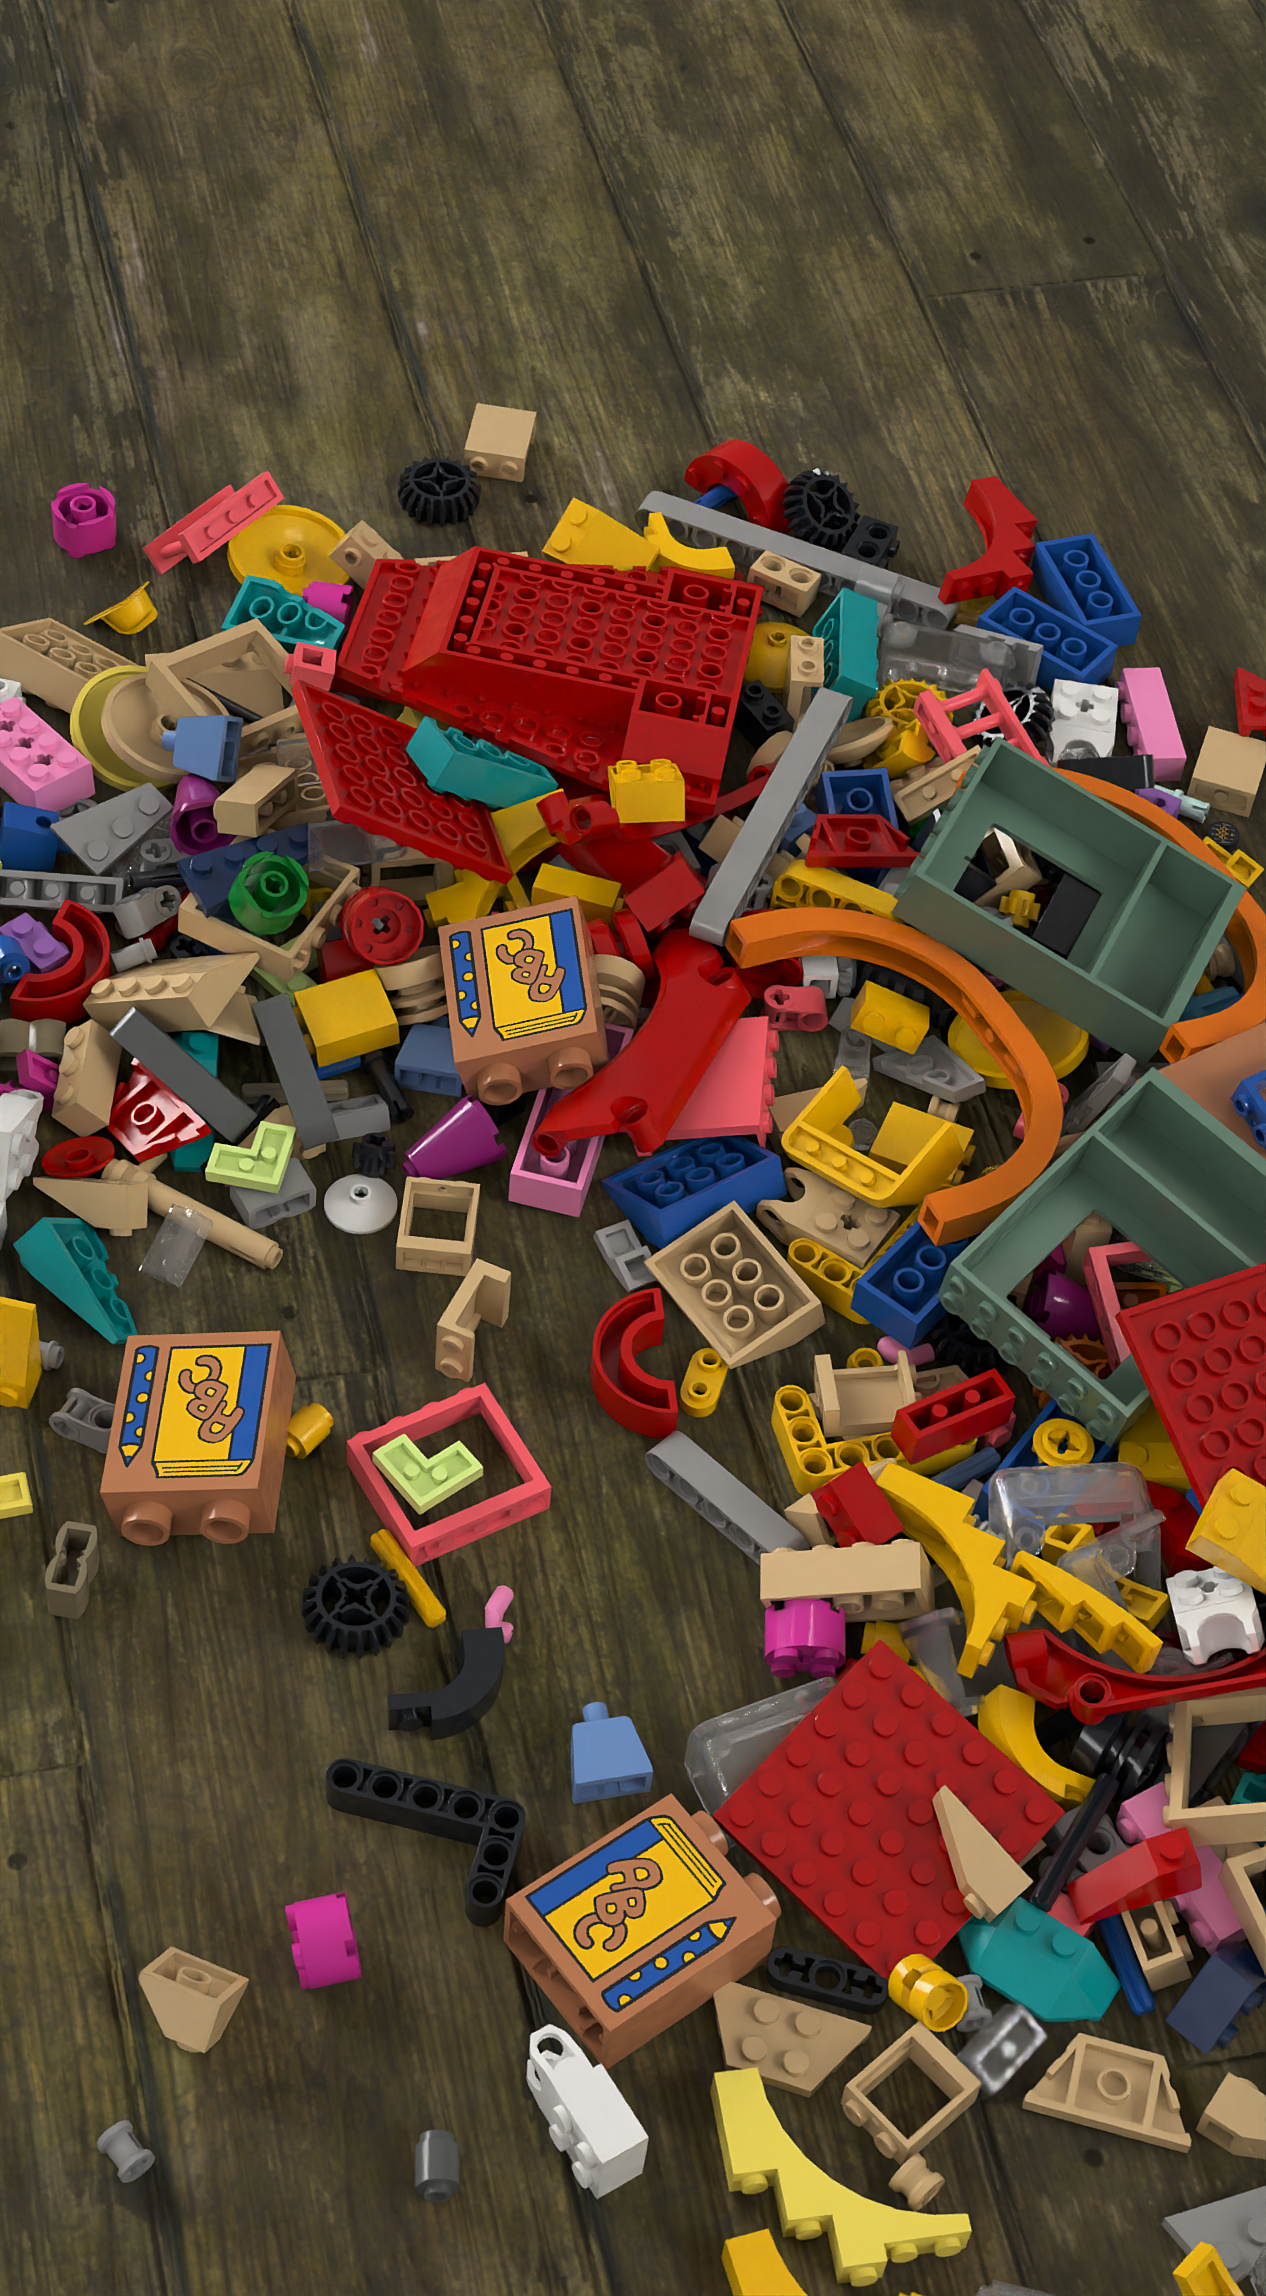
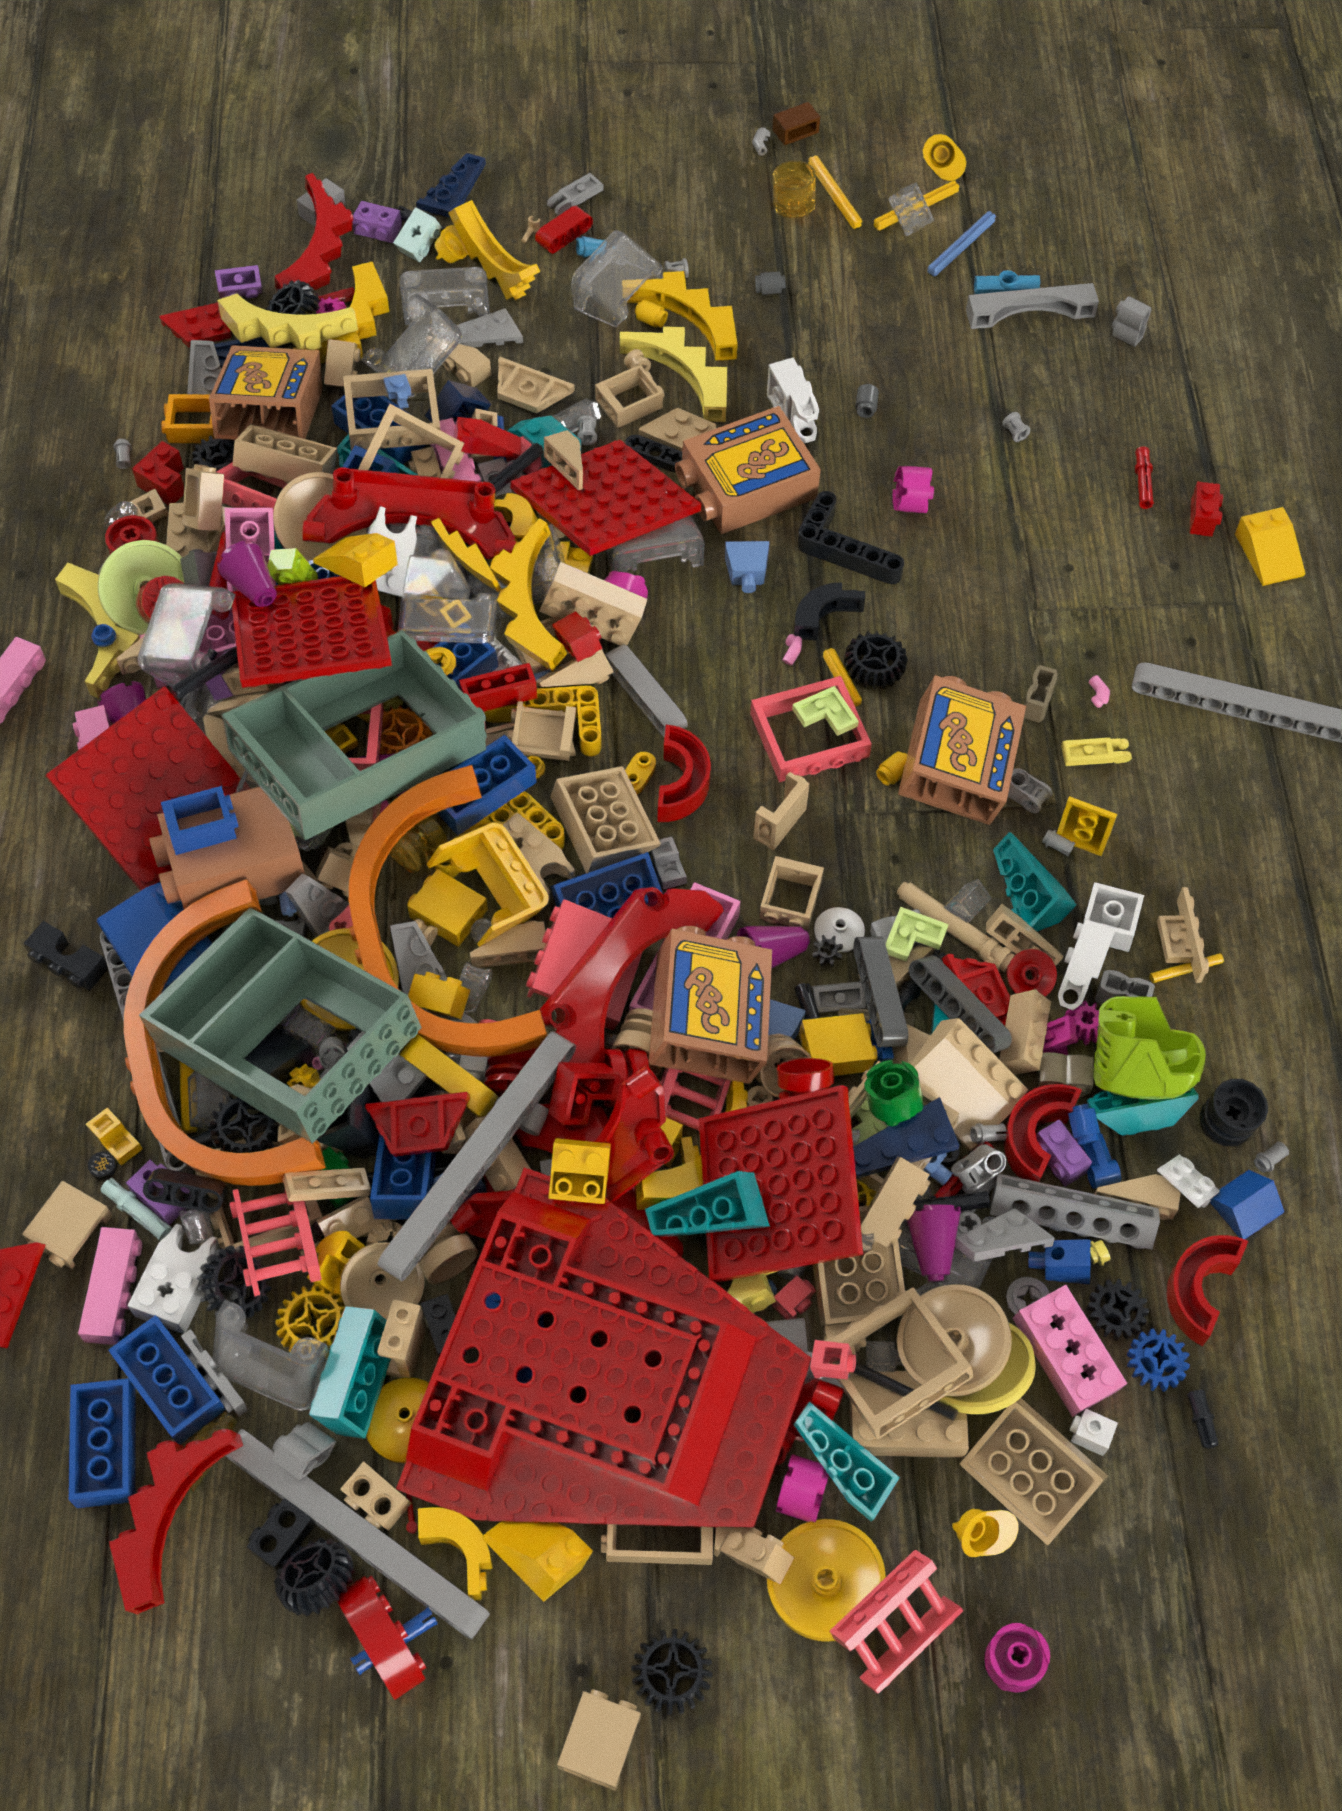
camera: 165 degrees left, 10 degrees up
tan slope [138,1947,249,2053] -> none
medium blue torso [162,715,243,783] -> none
yellow wheel [888,1954,969,2032] -> none

